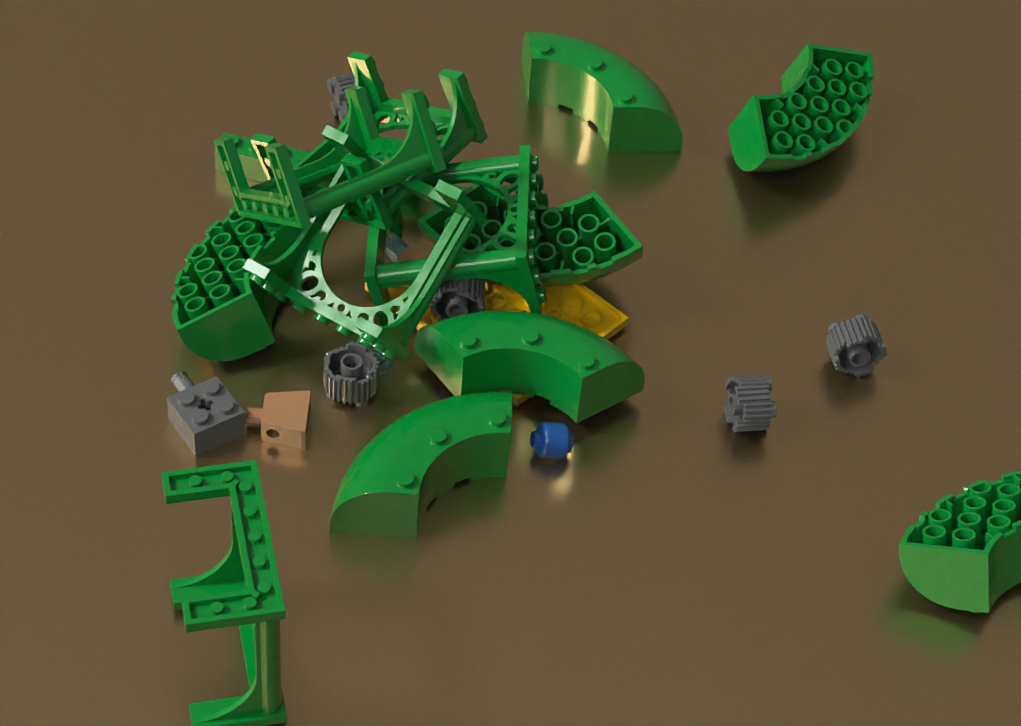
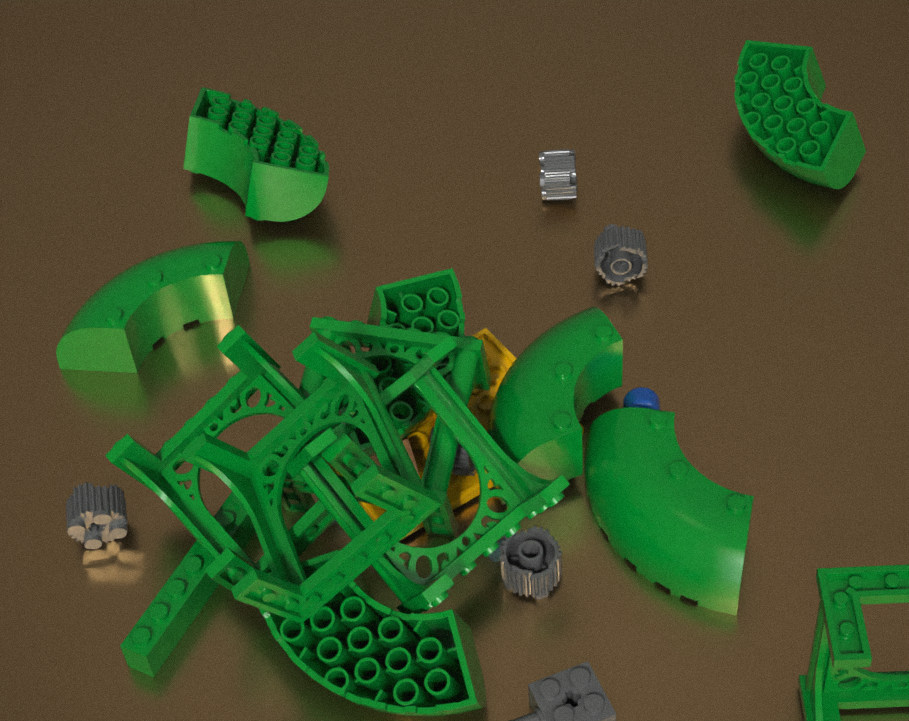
camera: 70 degrees left, 0 degrees up
medium nougat torso [245,390,311,449] -> none

